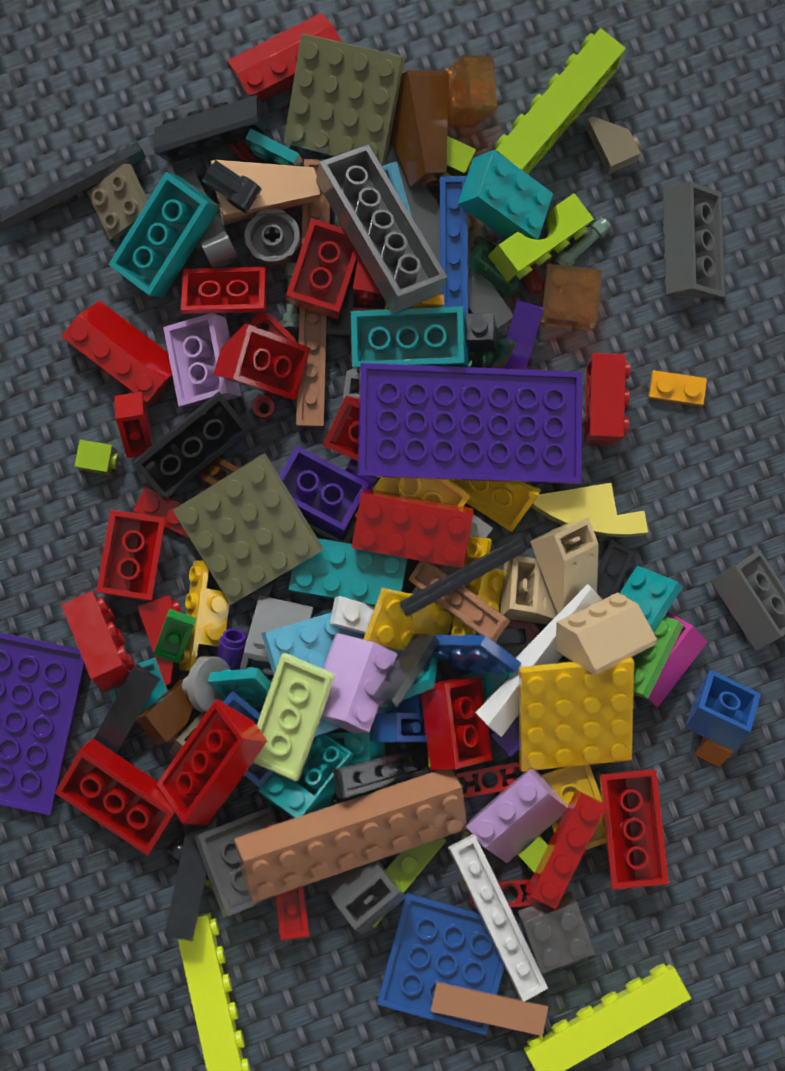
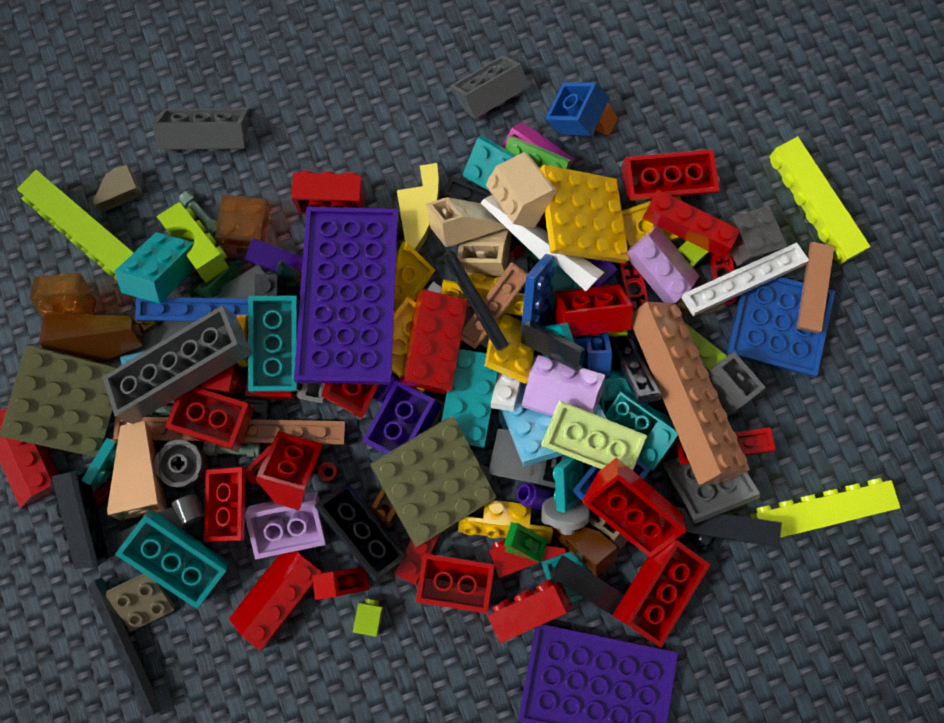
camera: 90 degrees left, 5 degrees down
black piece [203,160,262,213] -> none
lime brick [446,136,476,176] -> none
light orange plate [648,370,707,407] -> none

